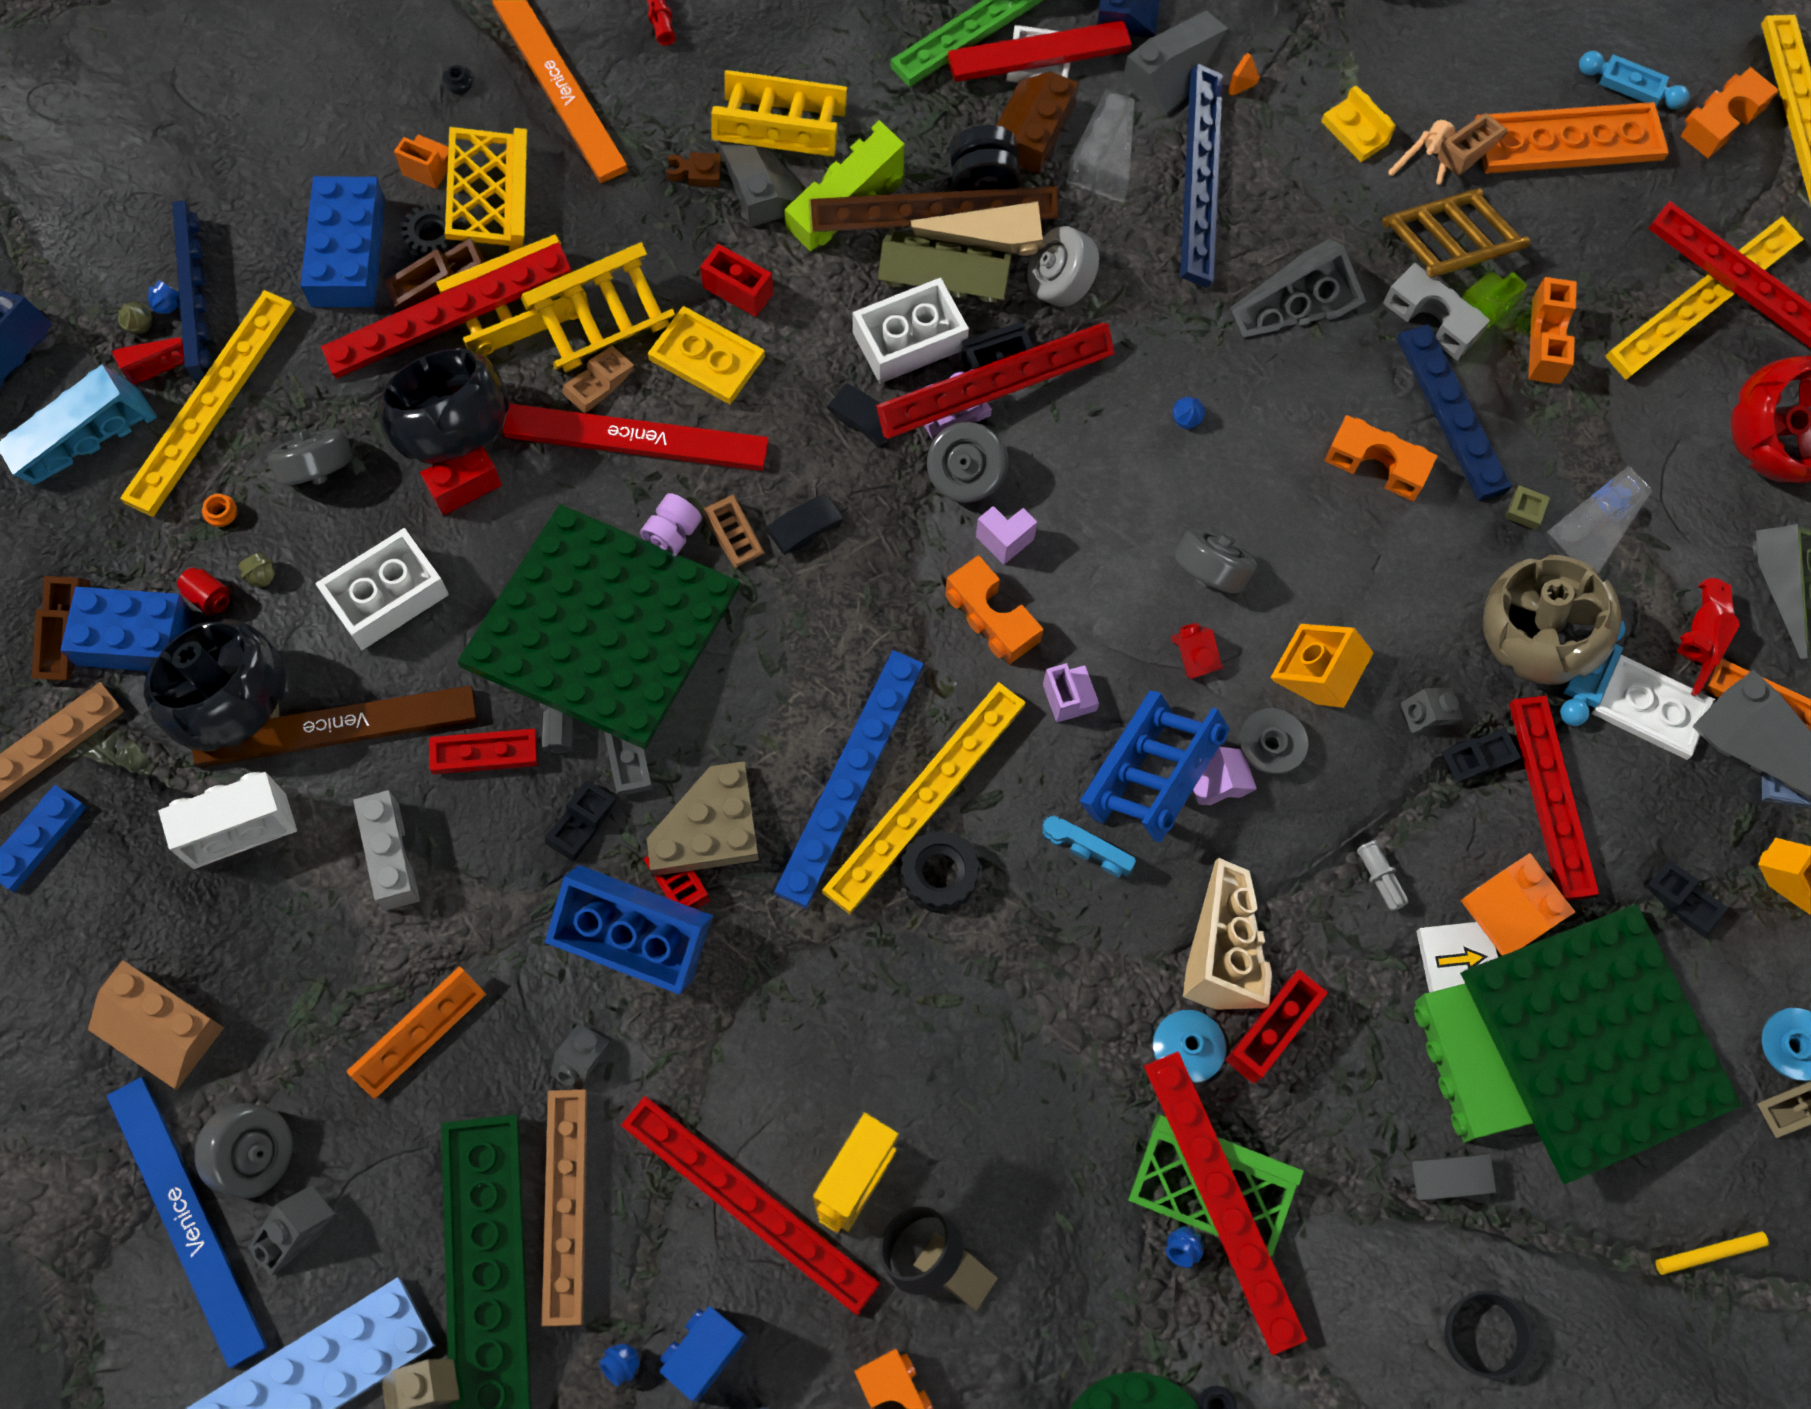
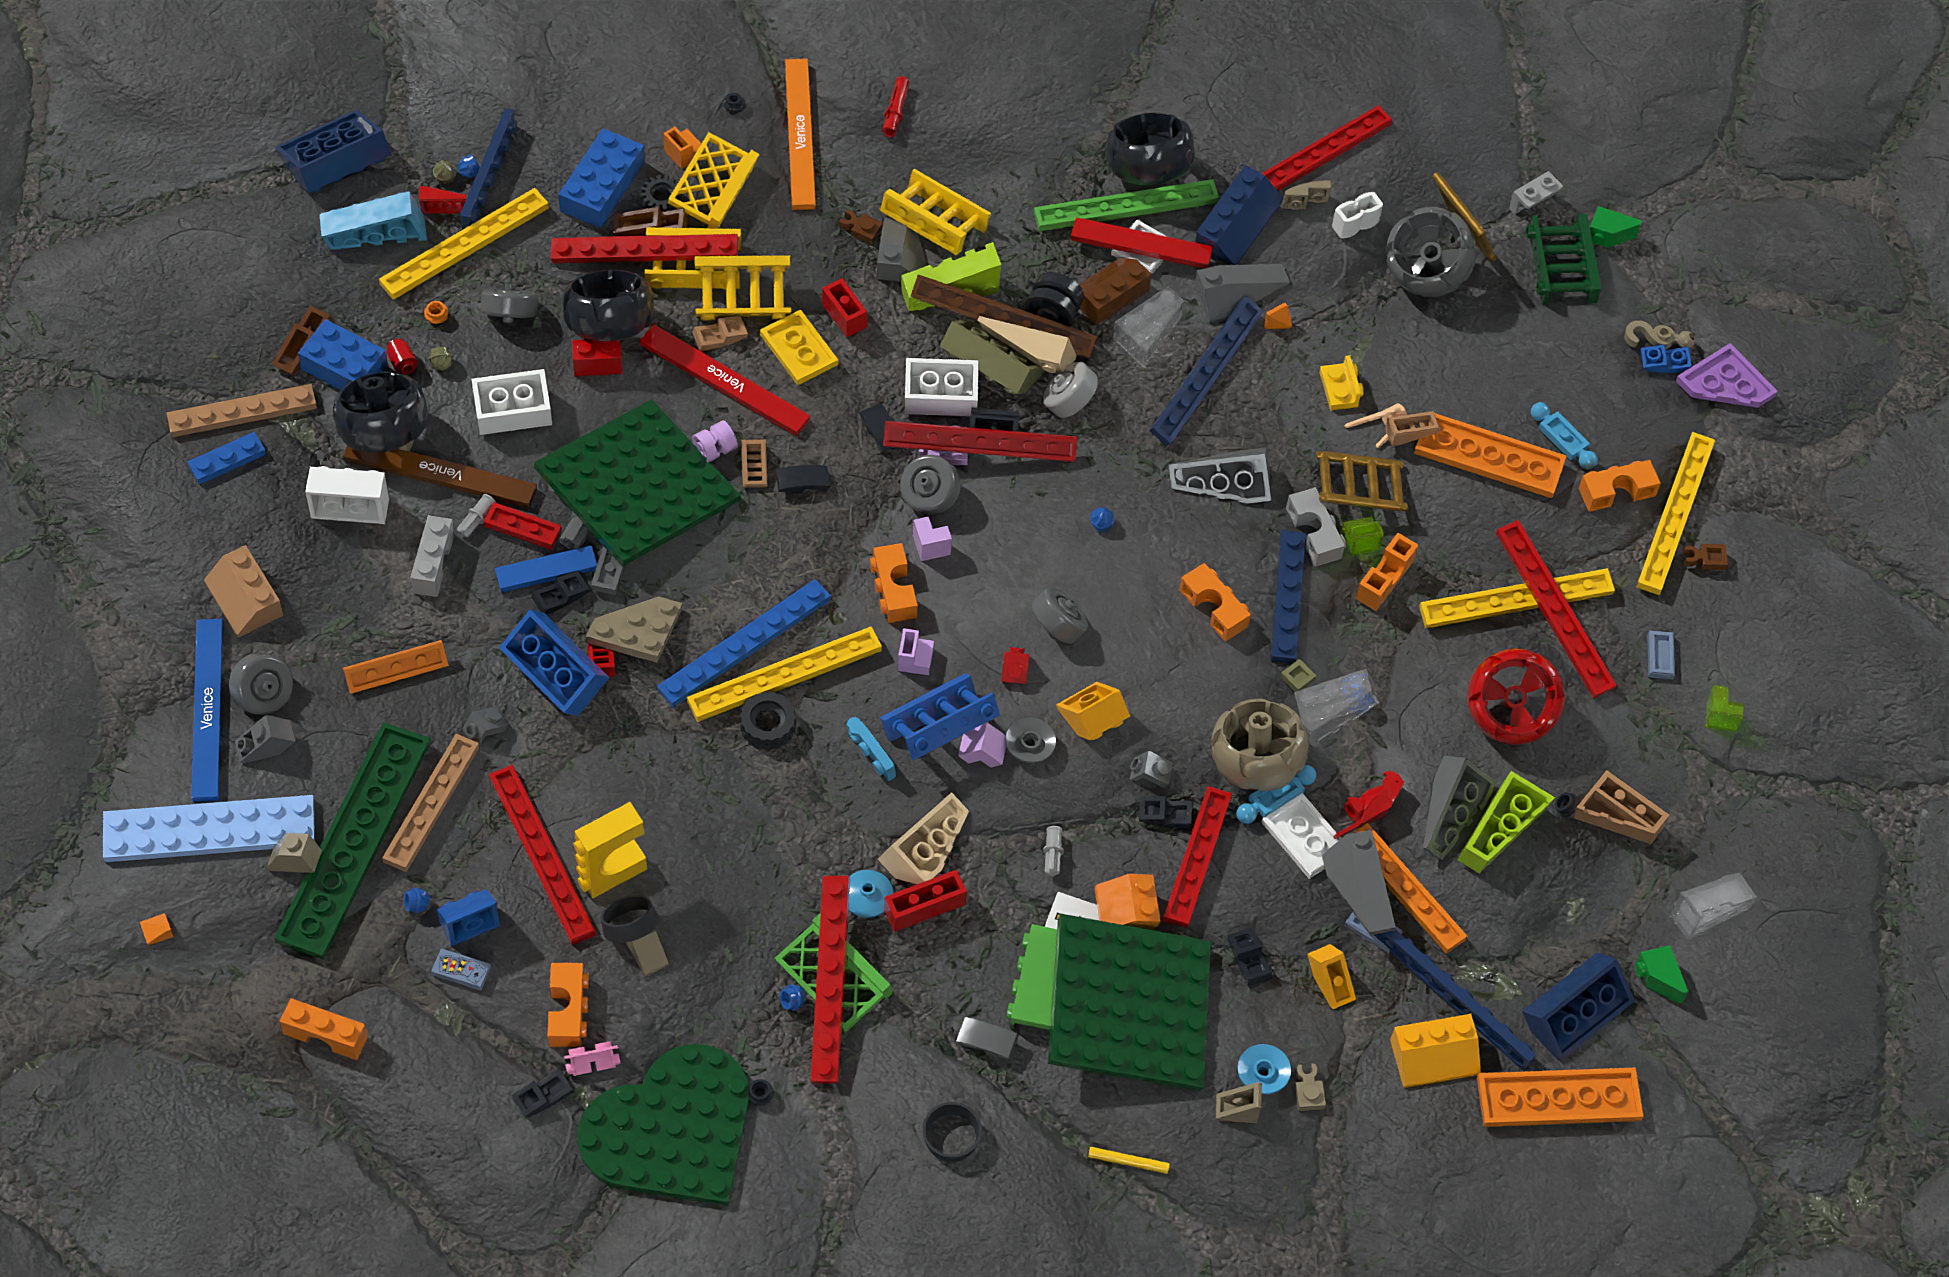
camera: 25 degrees right, 10 degrees down
none -> light grey axle [457,494,496,538]
none -> blue tile [495,545,597,593]

